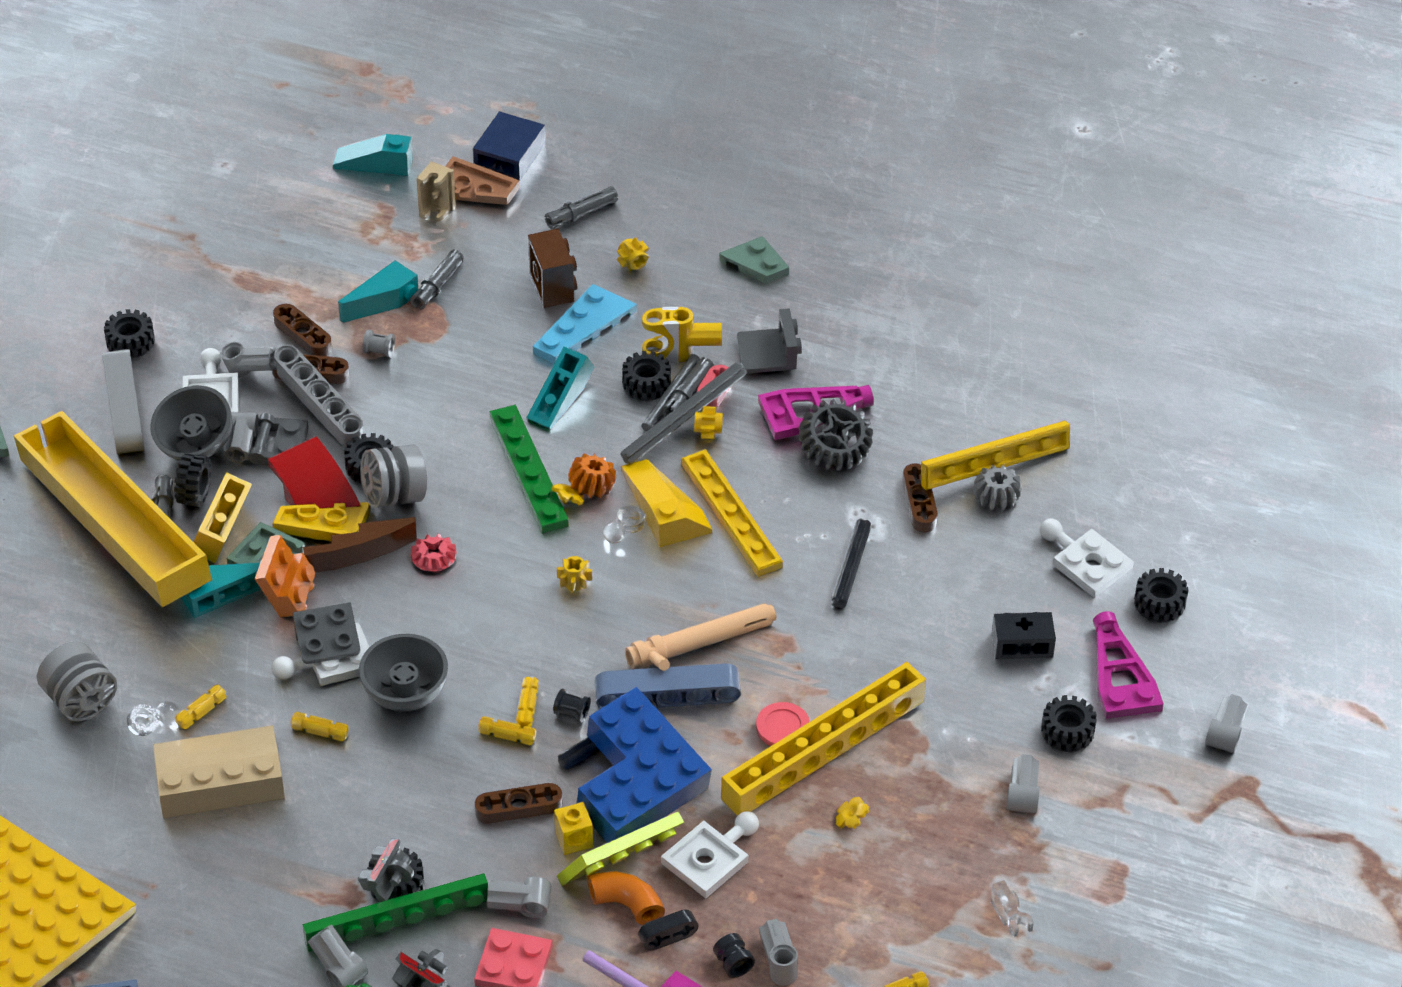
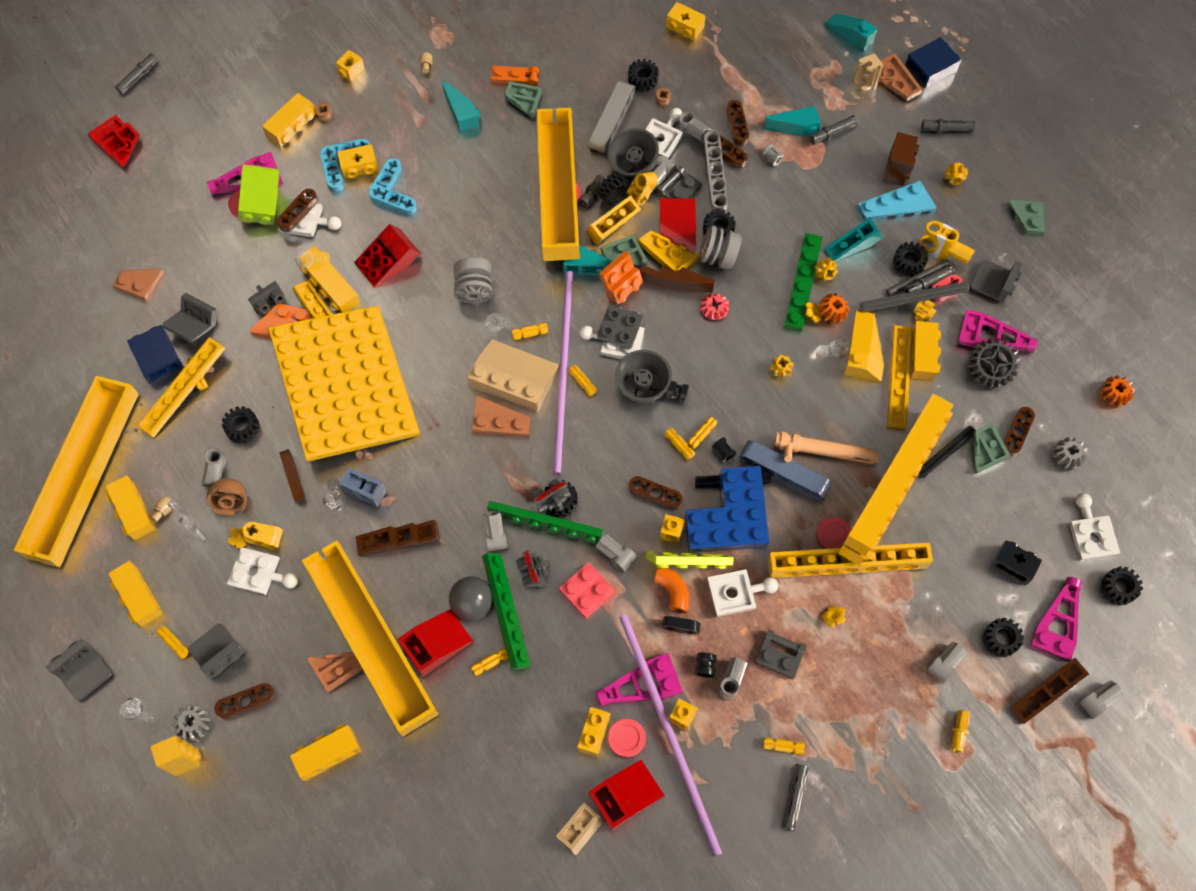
camera: 35 degrees right, 20 degrees up
yellow tile [921,420,1070,490] -> none
none -> nougat wing [472,396,531,437]
none -> lavender piece [553,271,573,475]
none -> yellow piece [626,172,658,206]
none -> medium nougat bush [656,88,671,106]
none -> yellow brick [666,2,705,40]
none -> black wheel [666,381,689,403]
none -> dark grey plate [755,629,807,679]
none -> yellow gear [815,257,838,281]
none -> yellow piece [838,394,954,566]
none -> yellow brick [910,321,941,381]
none -> yellow axle [950,710,970,753]
none -> sand green wing [973,423,1011,474]
none -> reddish brown slope [1010,658,1089,724]
none -> orange gear [1100,375,1135,408]

